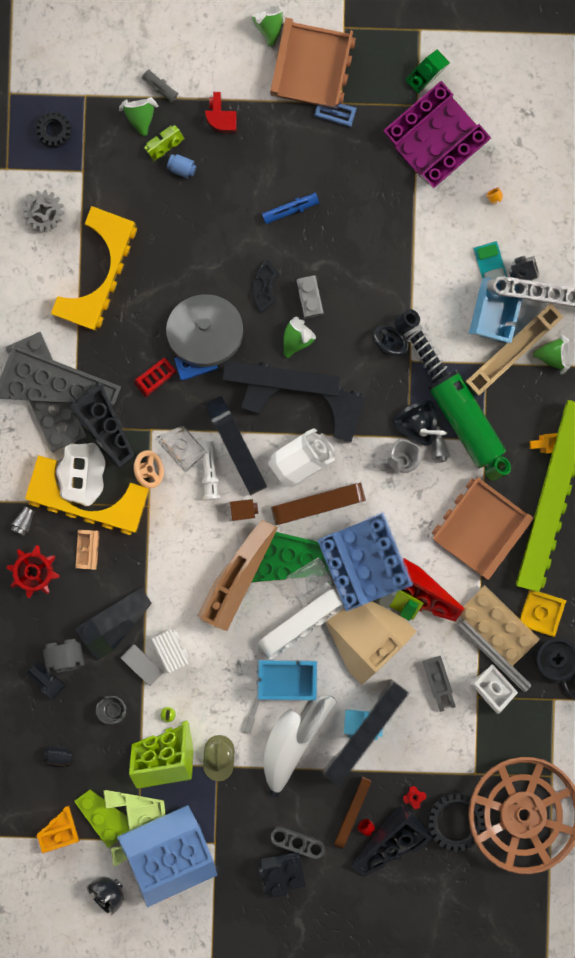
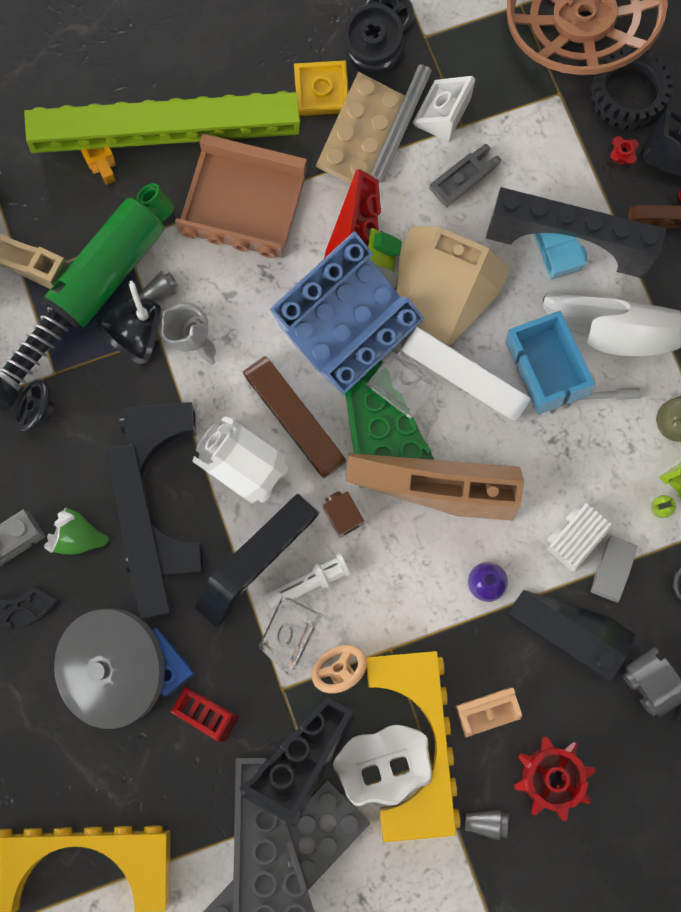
camera: 110 degrees left, 10 degrees down
none -> dark purple brick [468,562,508,602]

